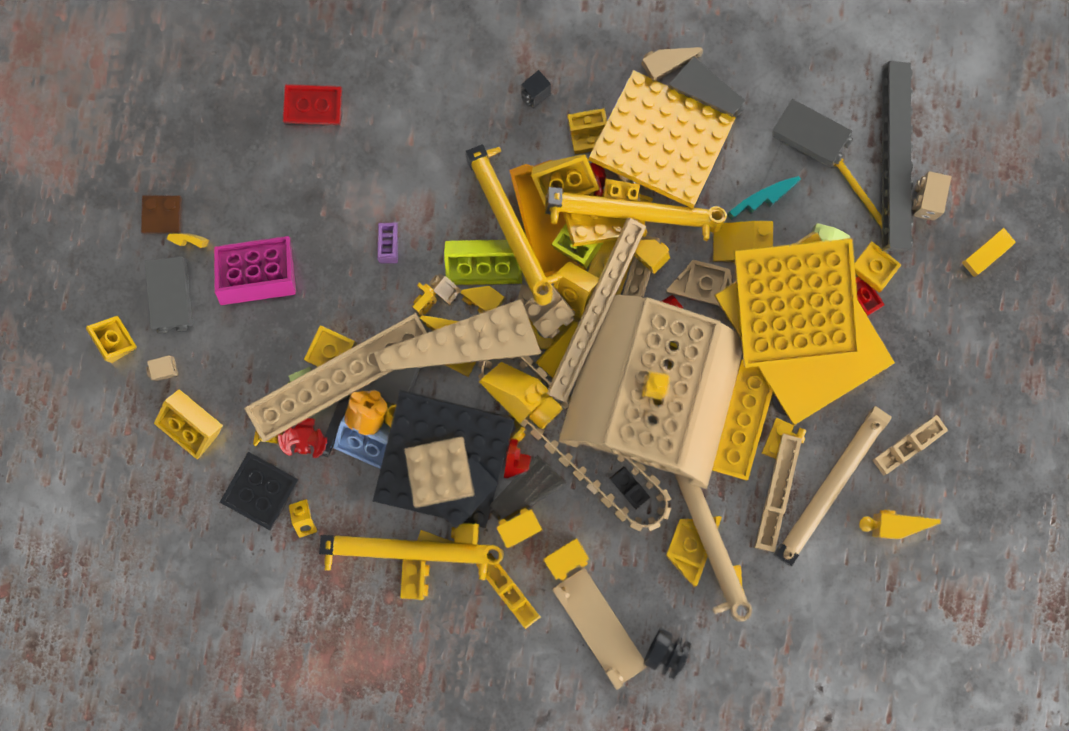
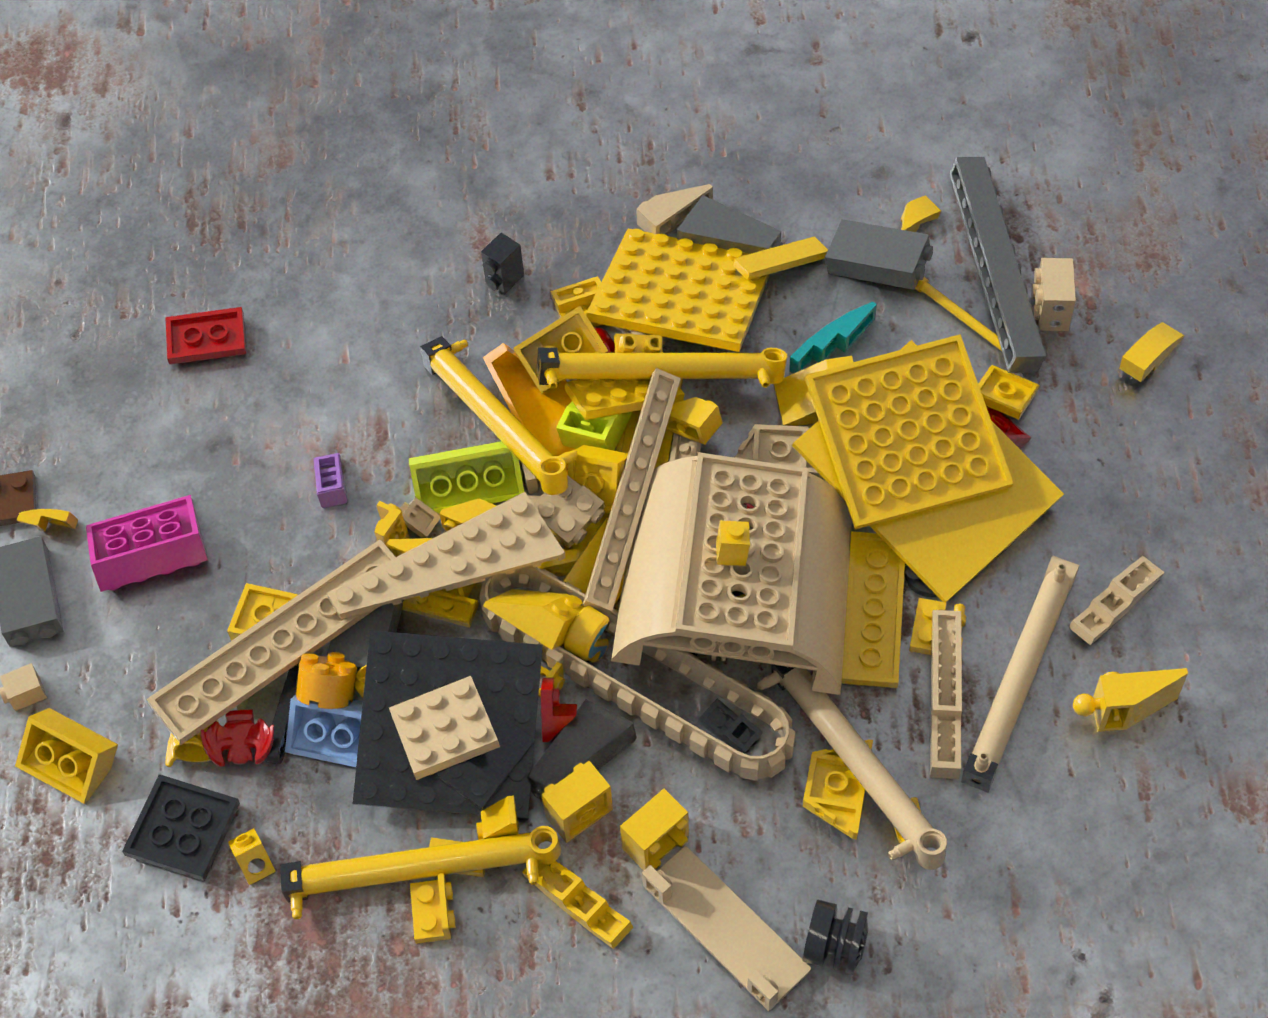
camera: 10 degrees left, 25 degrees down
none -> yellow tile [733,236,828,280]
none -> yellow slope [901,195,941,232]

